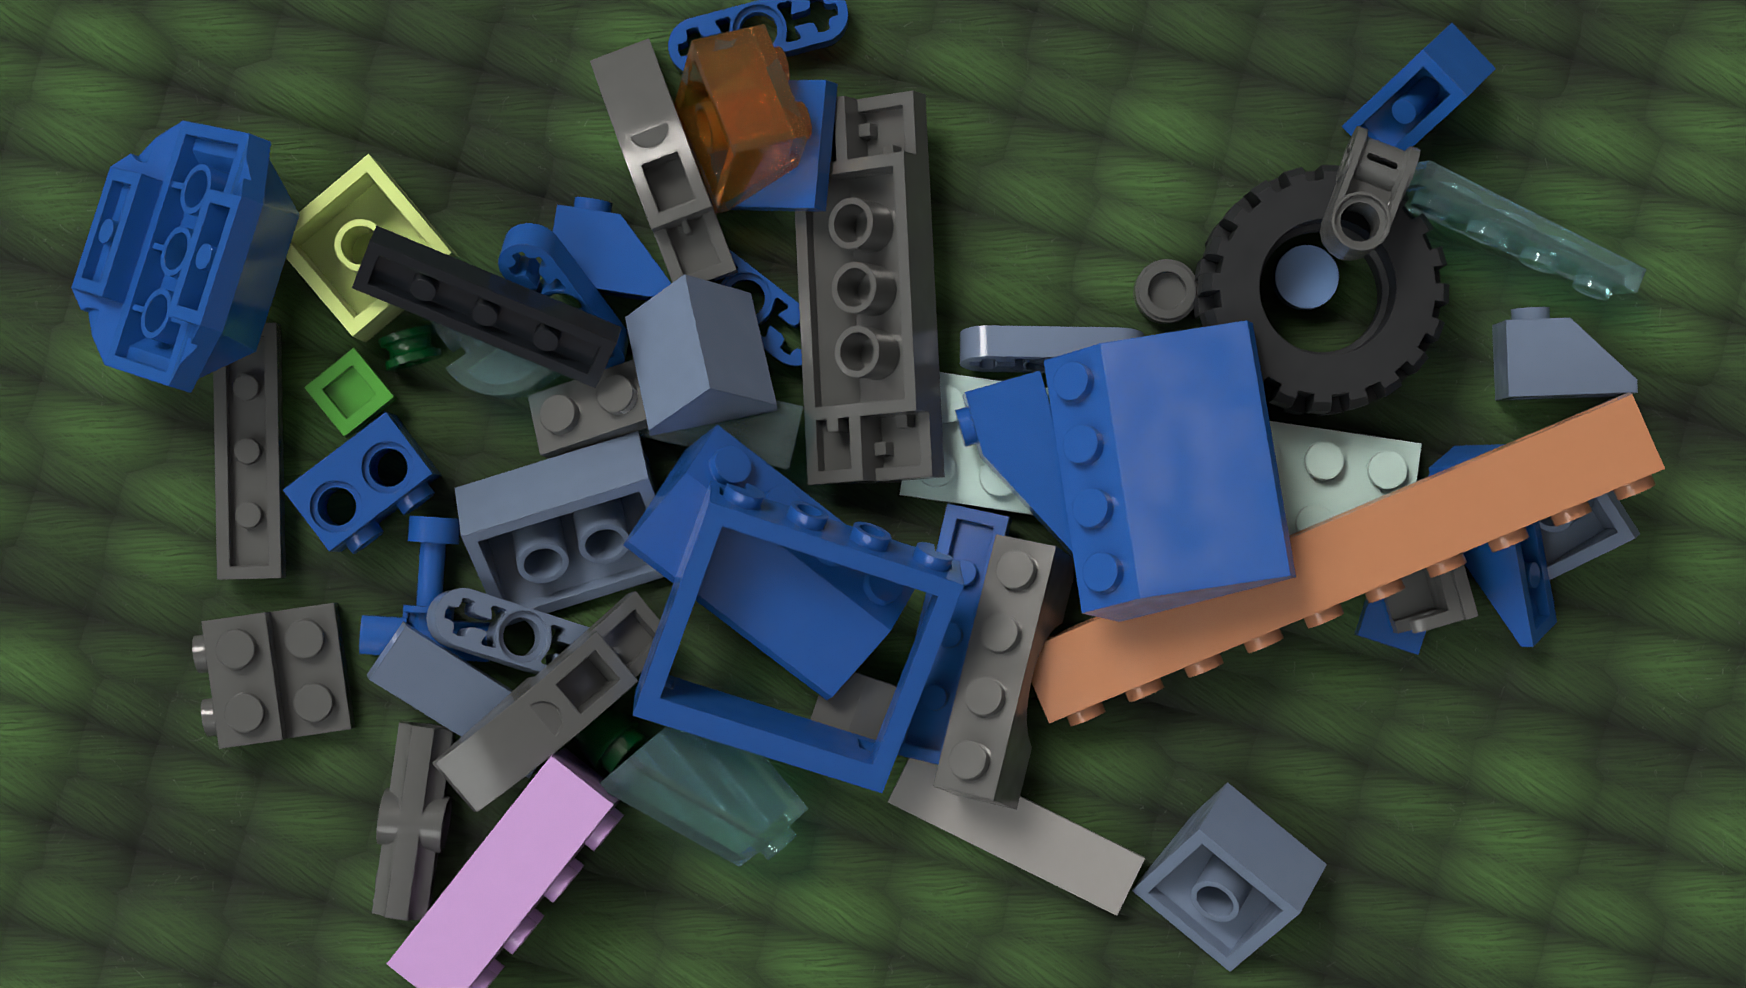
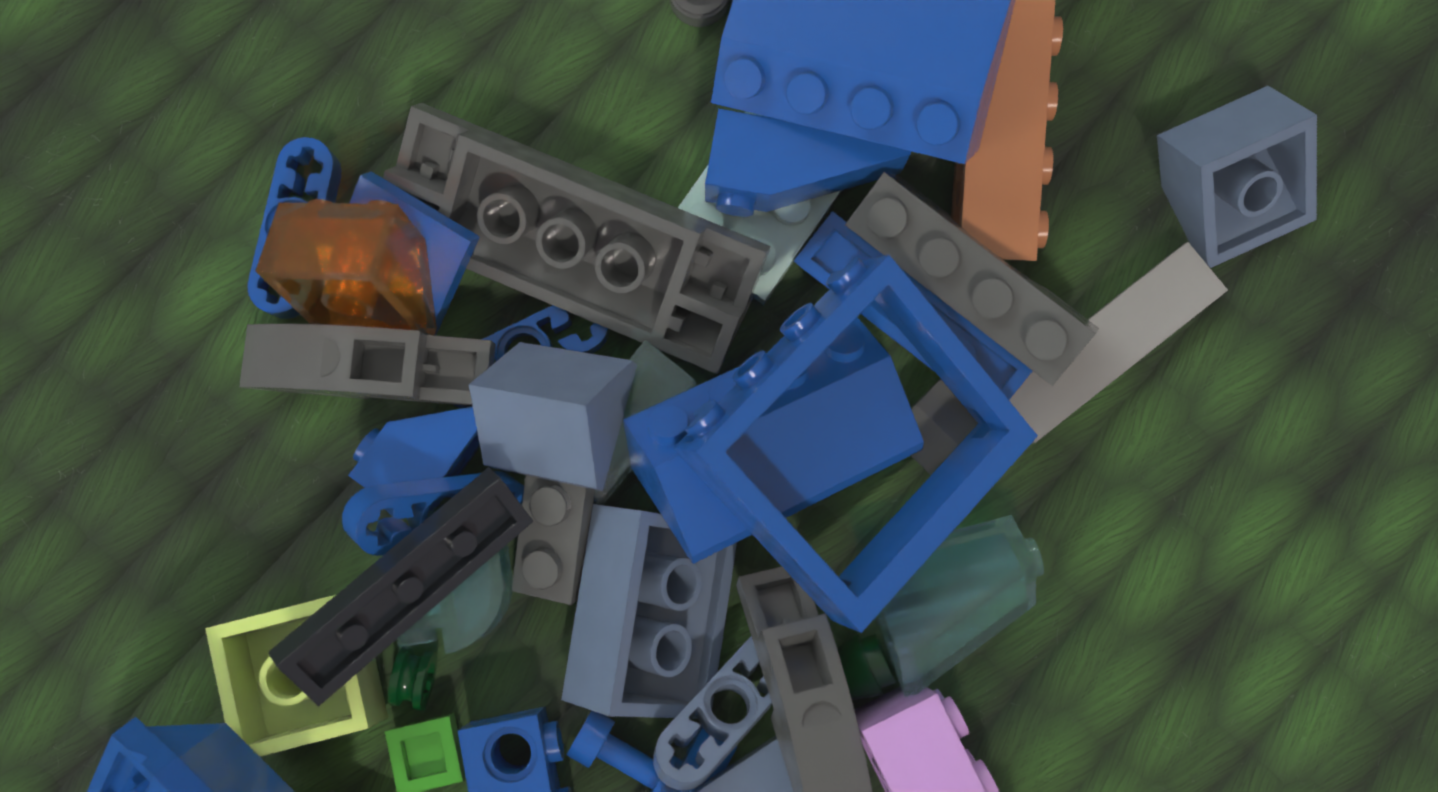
camera: 65 degrees left, 5 degrees down
sand blue beam [960,325,1145,373] -> none

